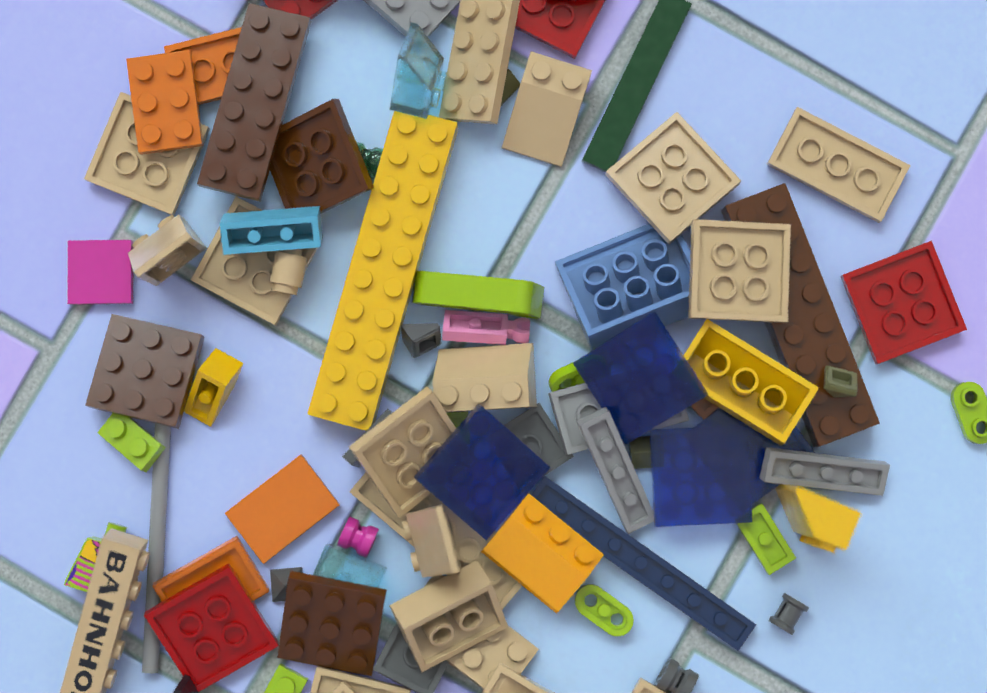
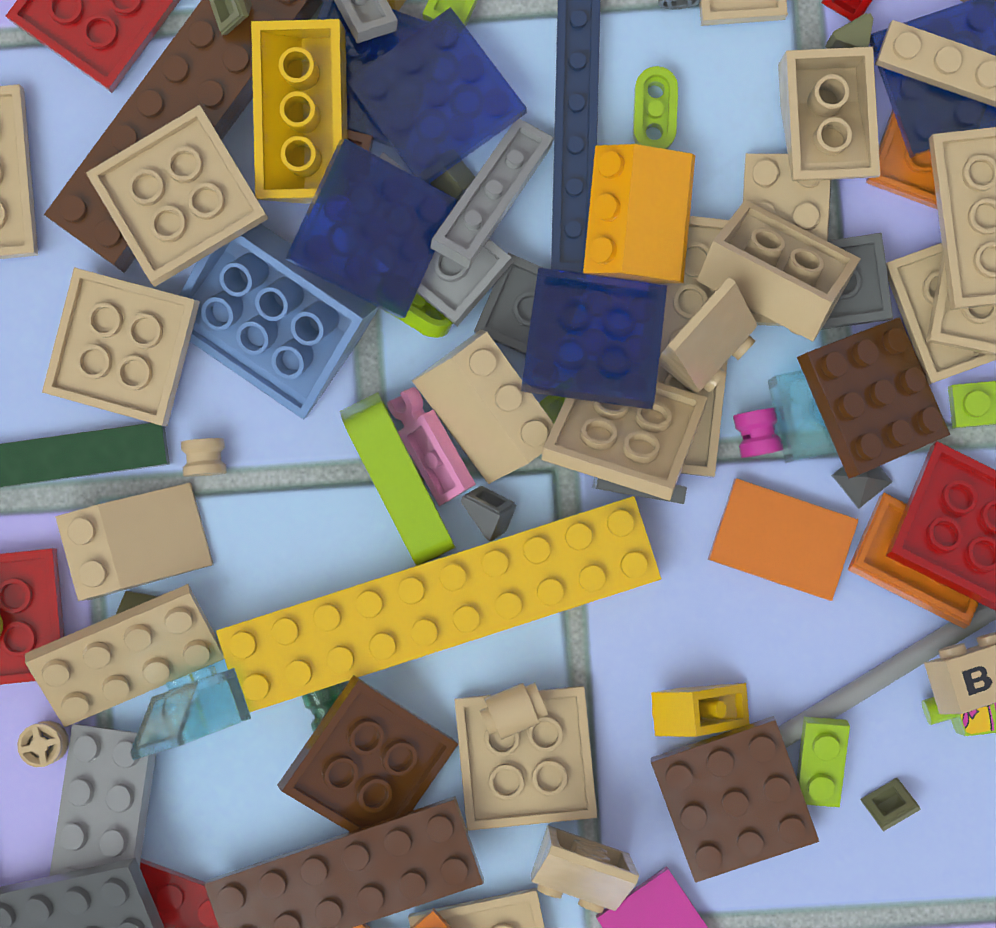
camera: 130 degrees left, 0 degrees up
medium azure brick [219,206,323,255] -> none
none -> tan wheel [181,438,227,477]
none -> olive slope [860,778,921,832]

